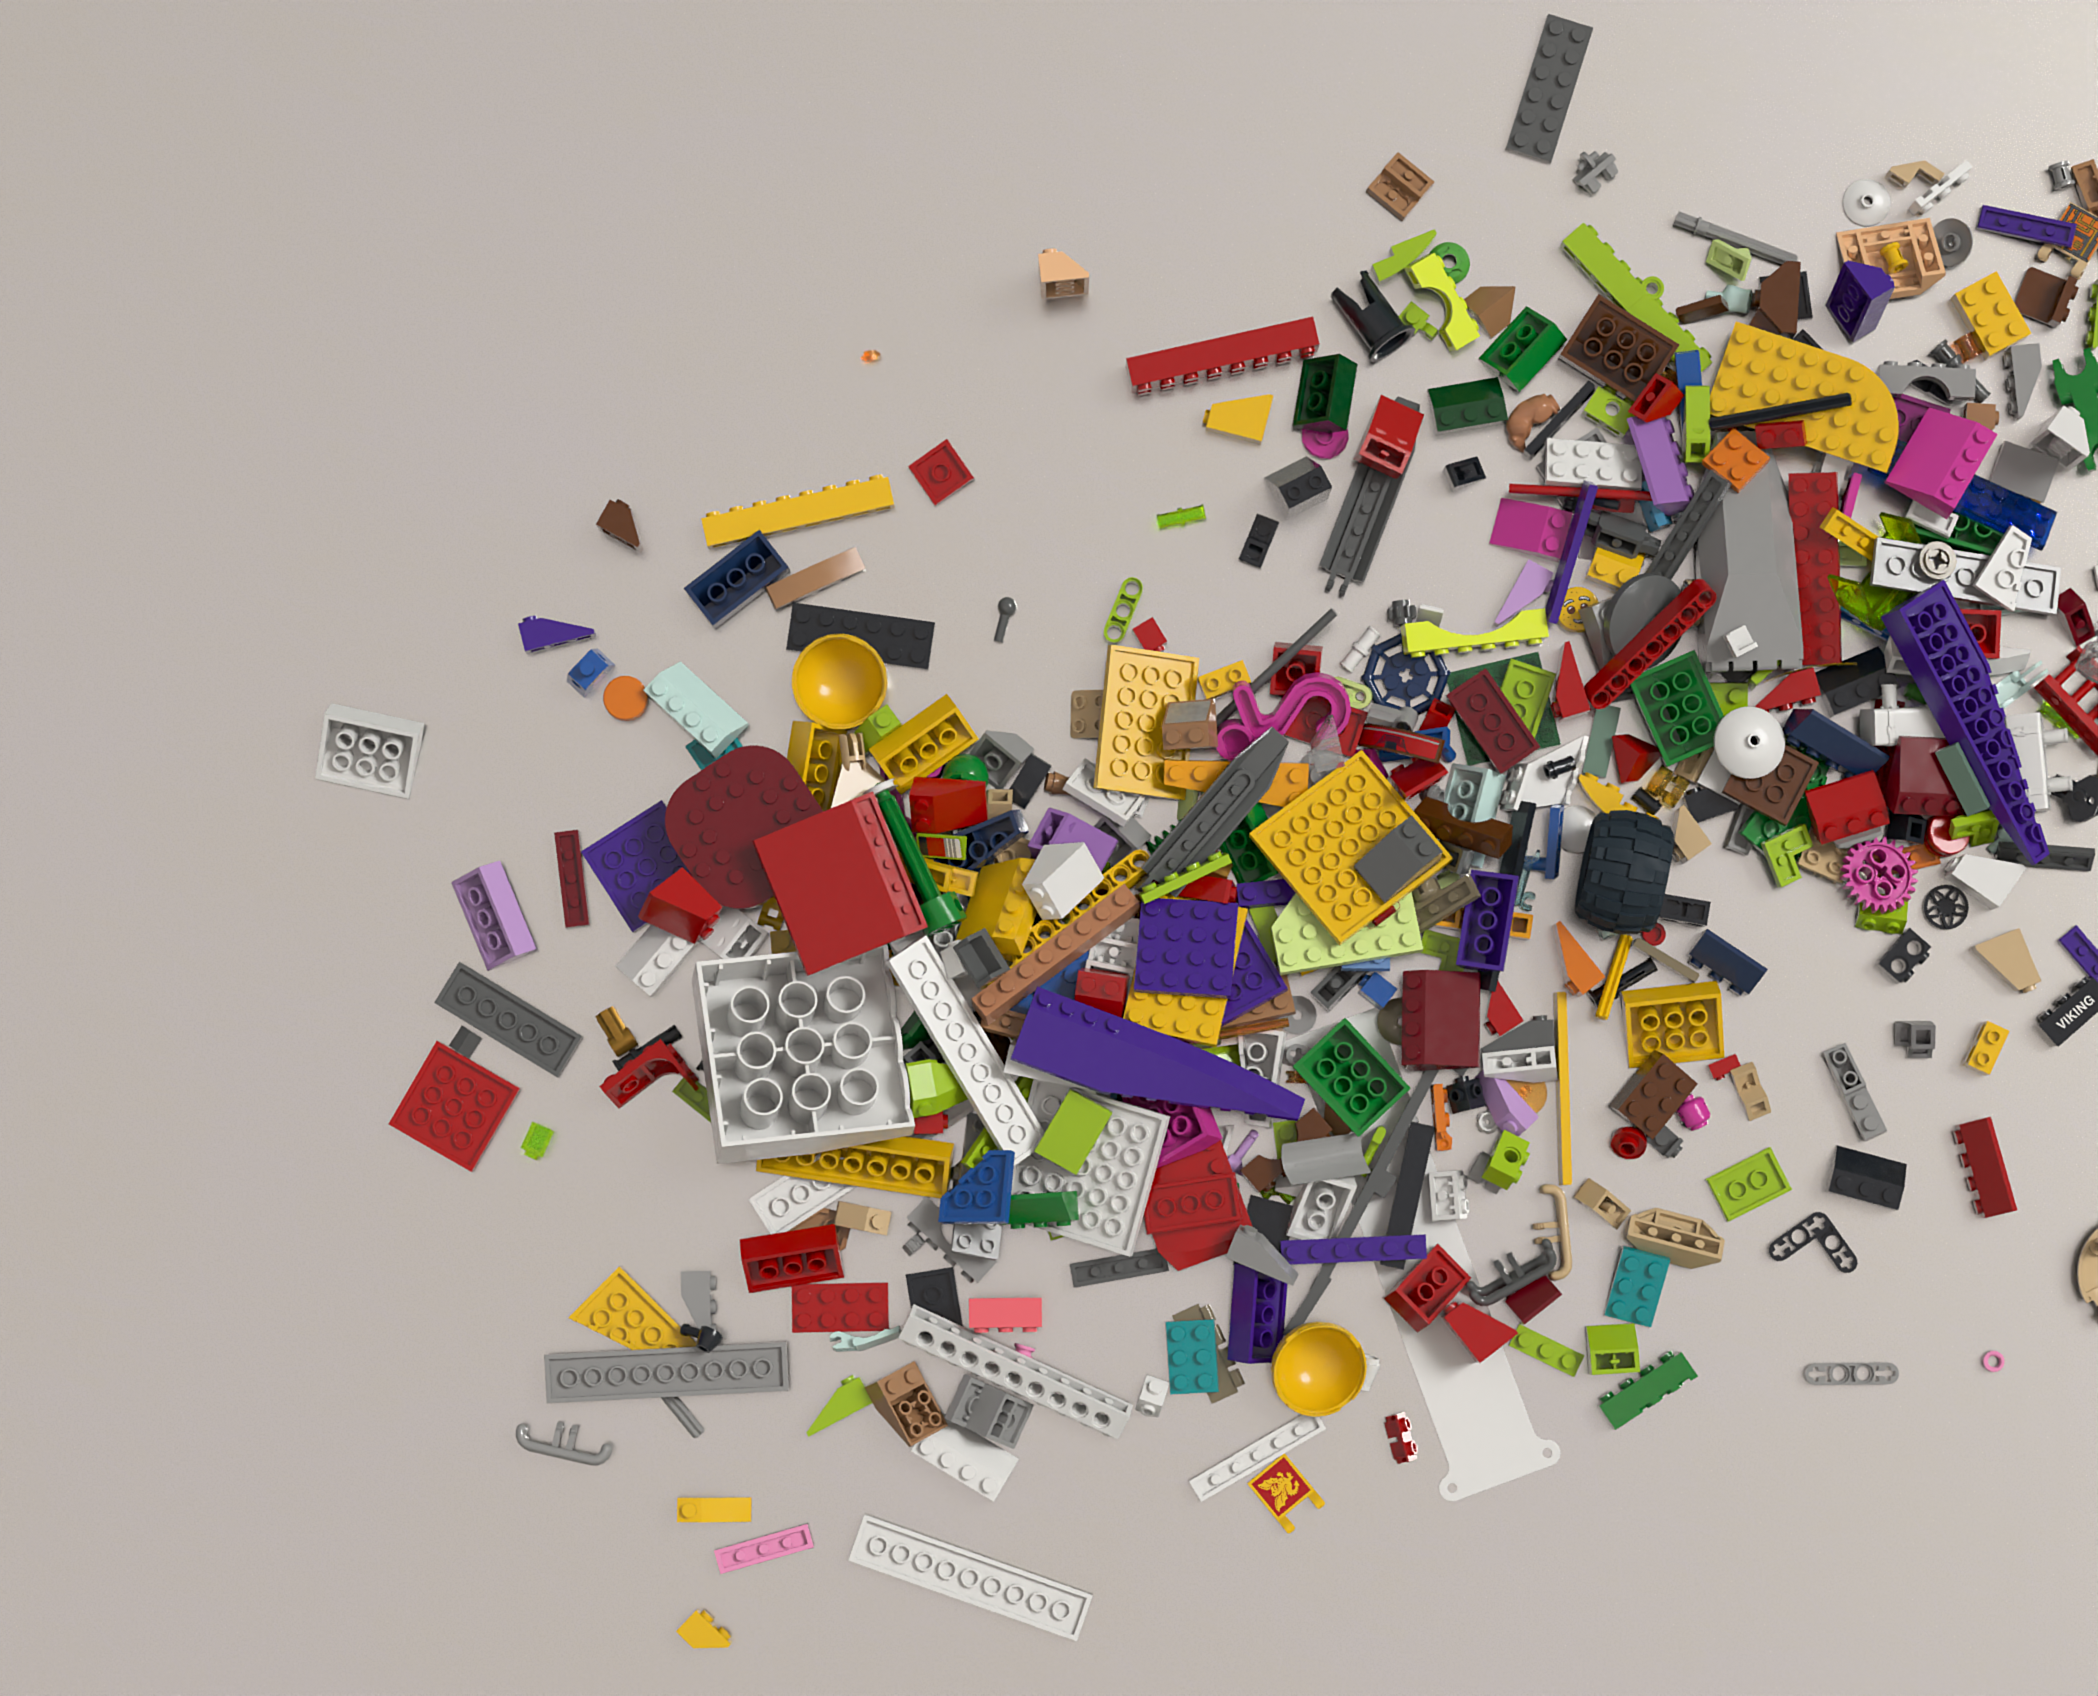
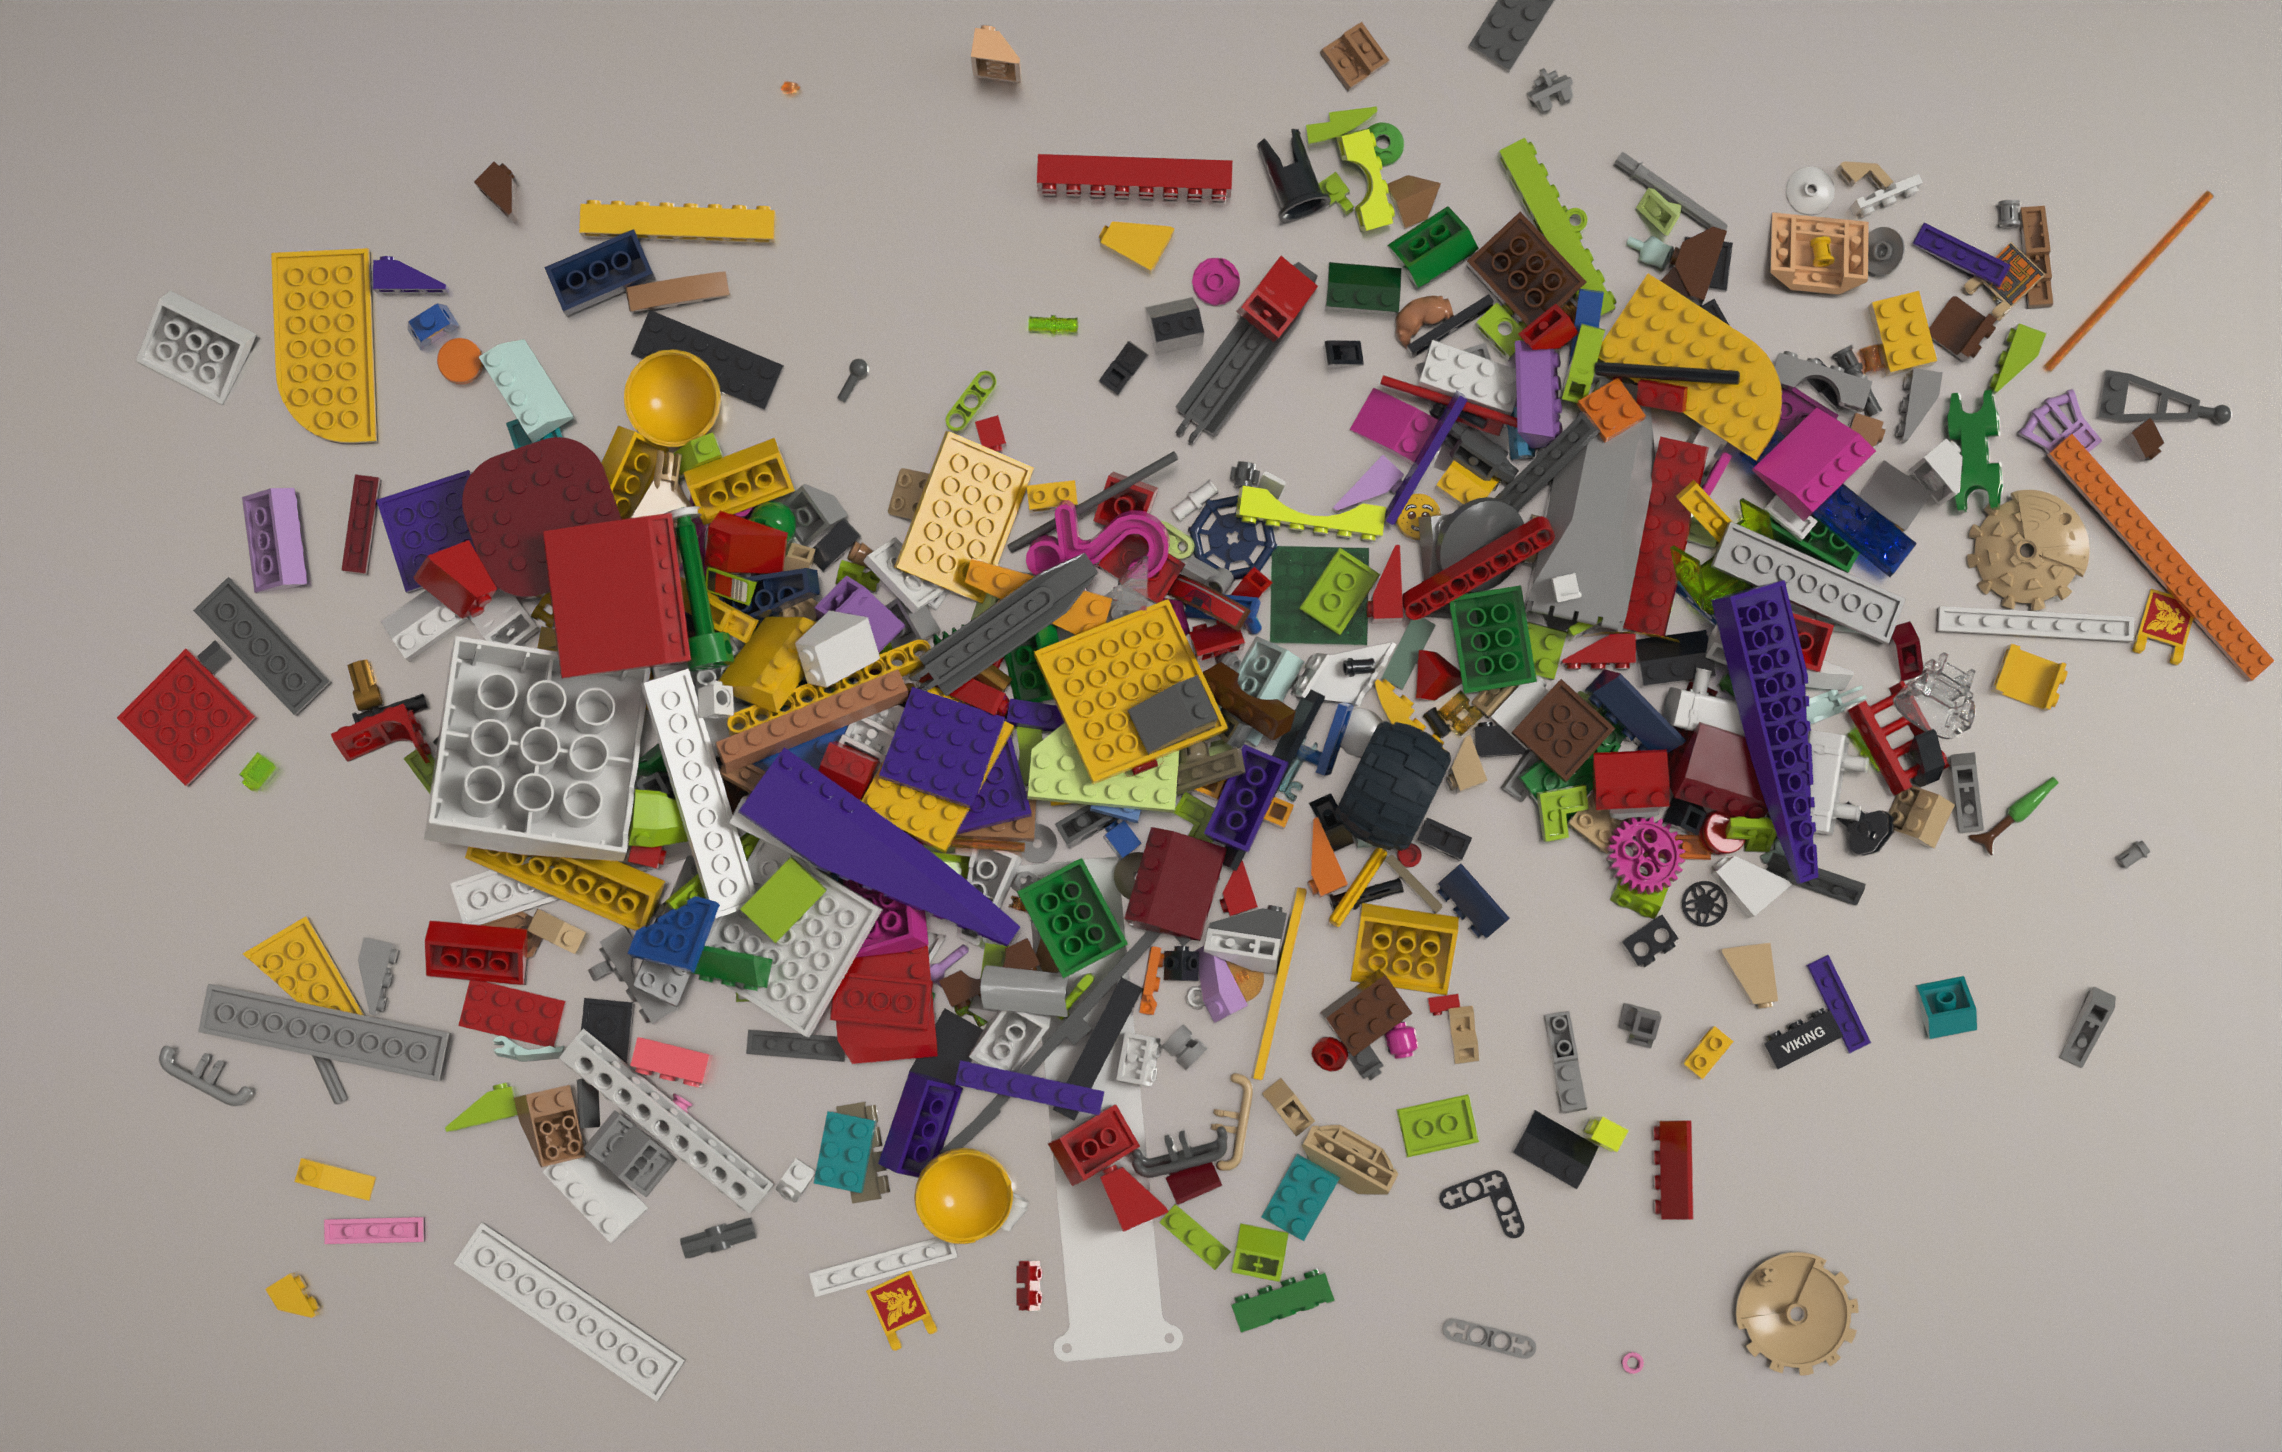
camera: 10 degrees right, 0 degrees up
black bar [680,1324,723,1353] -> none
red plate [908,439,975,506] -> none
dark grey panel [953,928,1010,989] -> none
lime plate [1138,851,1232,904] -> none
medium nougat slope [1162,699,1218,750] -> none
light grey slope [1226,1225,1299,1286] -> none
dark green slope [1293,353,1358,433] -> none
dark red plate [1446,668,1540,775] -> none
lime brick [1481,1130,1530,1190] -> none
reddish brown tile [1676,295,1729,324] -> none
white dish [1714,707,1785,779] -> none
dark purple slope [1825,260,1895,342] -> none
gear [1918,541,1957,580] -> none
sand green tile [1935,742,1991,817] -> none
white wing [1972,525,2032,612] -> none
none -> yellow plate [271,248,377,443]
none -> dark grey slope [577,1079,600,1128]
none -> dark grey piece [680,1218,757,1259]
none -> lime plate [835,560,880,591]
none -> black slope [1309,793,1354,852]
none -> neon yellow arch [1583,1116,1629,1152]

